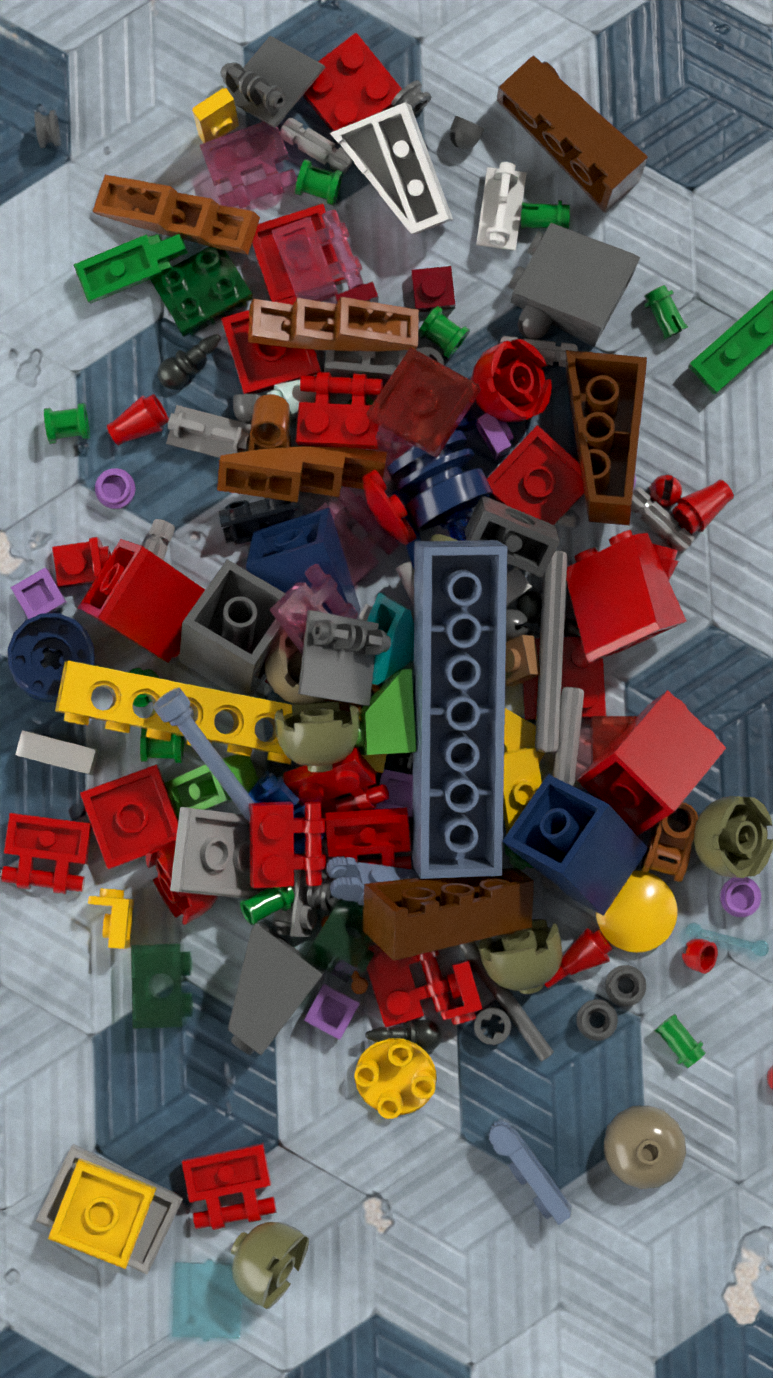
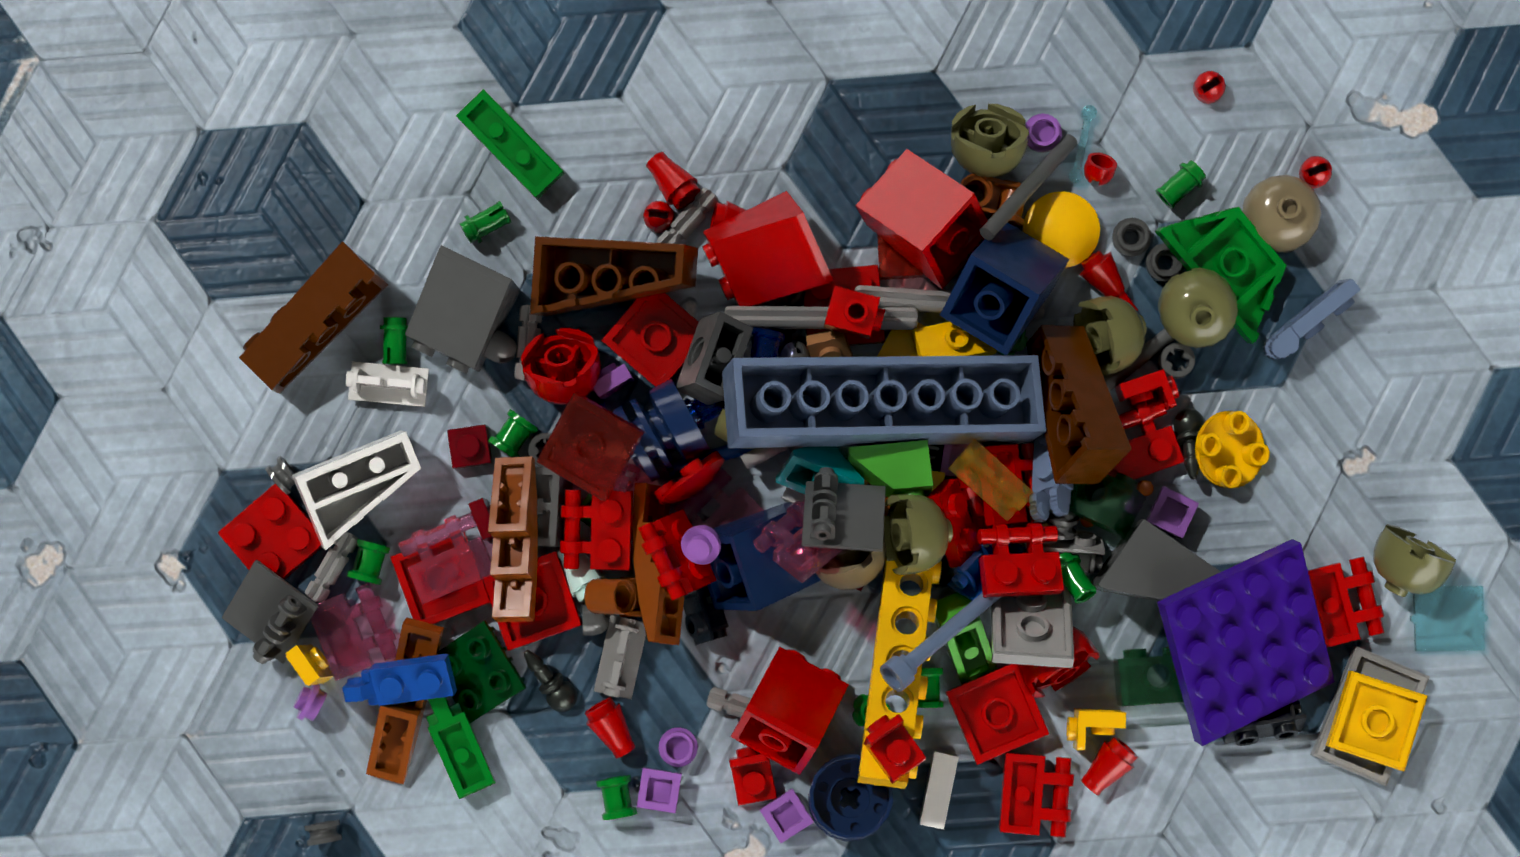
camera: 85 degrees left, 0 degrees up
dark grey slope [179,559,298,697] -> none
dark grey hinge [449,116,484,150] -> none
none -> medium lavender plate [293,684,327,721]
none -> blue hinge [342,654,457,706]
none -> medium lavender plate [637,767,682,813]
none -> red plate [638,509,716,601]
none -> medium lavender plate [681,525,721,565]
none -> clear blue bush [750,328,786,358]
none -> red brick [824,286,886,340]
none -> red bracket [864,714,926,784]
none -> clear yellow hinge [948,439,1033,521]
none -> dark grey bar [980,134,1077,240]
none -> red cone [1081,736,1138,796]
none -> green wing [1155,207,1287,344]
none -> dark purple plate [1157,539,1335,746]
none -> olive cylinder [1158,268,1238,348]
none -> black hinge [1224,700,1306,746]
none -> red hinge [1299,156,1332,188]

